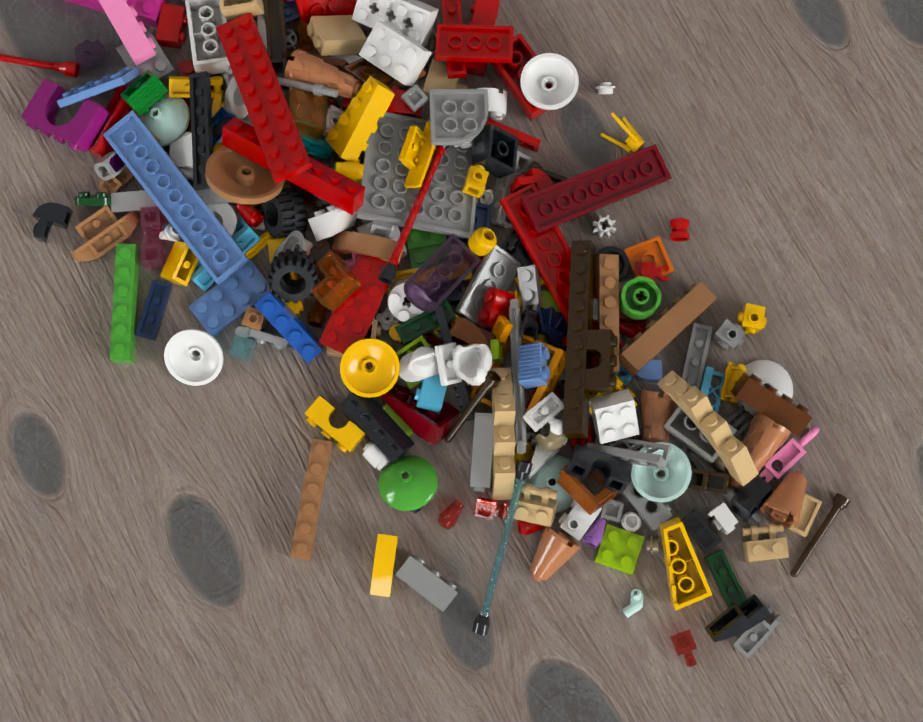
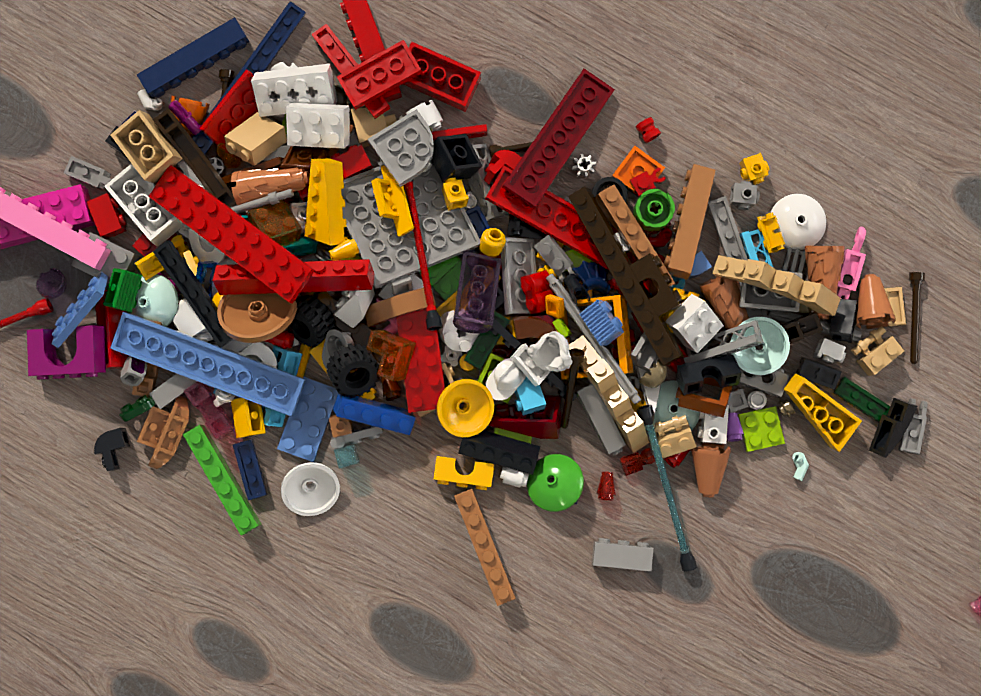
camera: 30 degrees left, 5 degrees up
yellow slope [370,534,398,597] -> none
light grey plate [401,84,429,112] -> none
white dish [520,53,579,110] -> none
white plate [522,392,564,435] -> none
white plate [596,82,615,94] -> none
yellow plant [600,112,645,153] -> none
clear red plate [670,629,697,667] -> none
reddish brown brick [730,372,812,437] -> none

